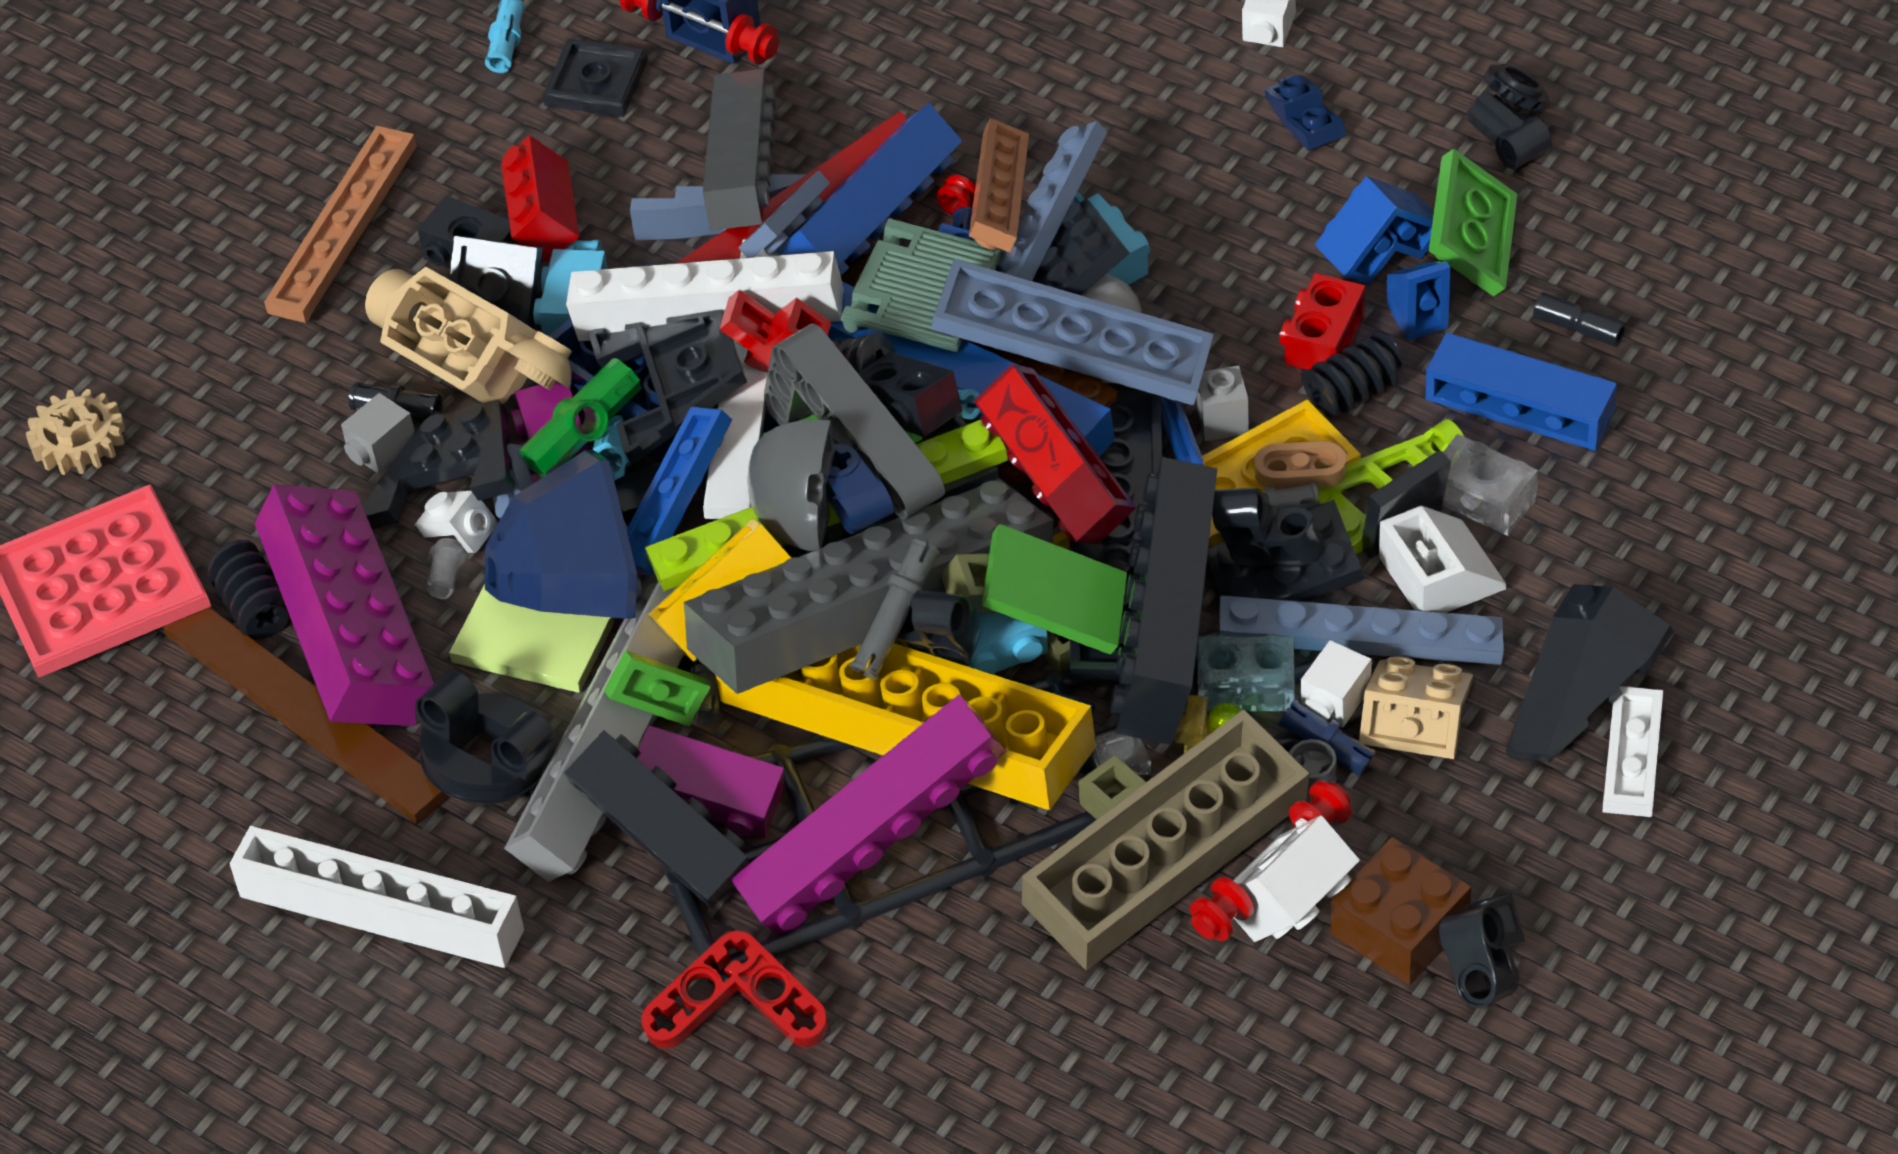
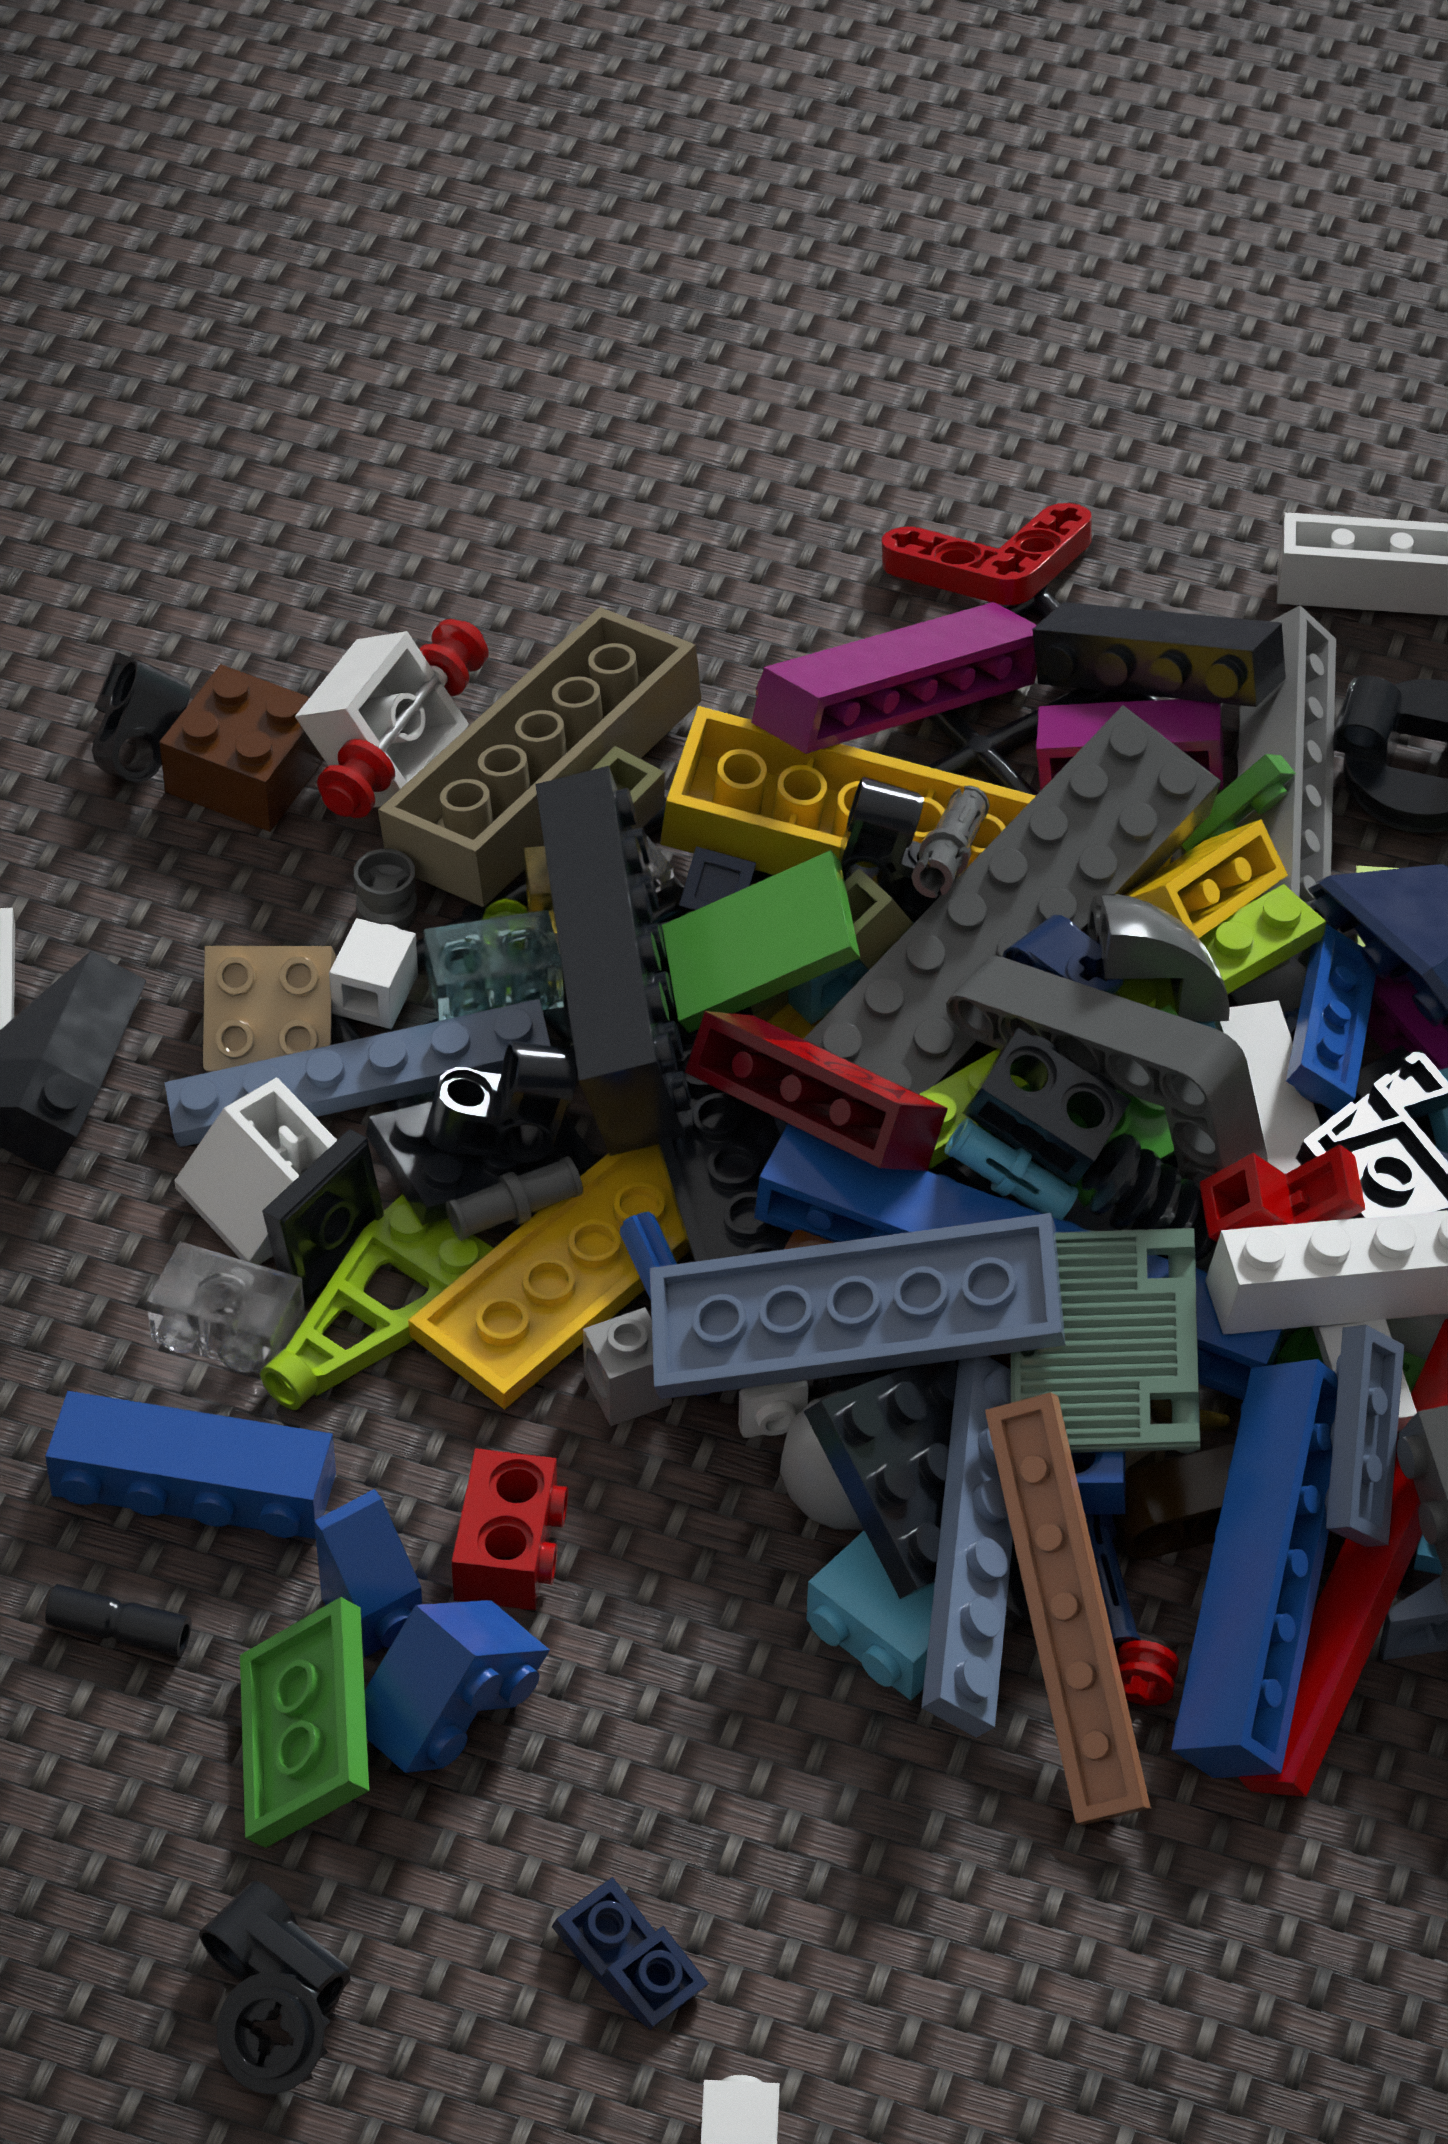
camera: 160 degrees right, 0 degrees up
medium nougat plate [1254,441,1347,490] -> none
dark blue pin [1278,699,1376,777] -> none
black piece [1301,331,1402,418] -> none

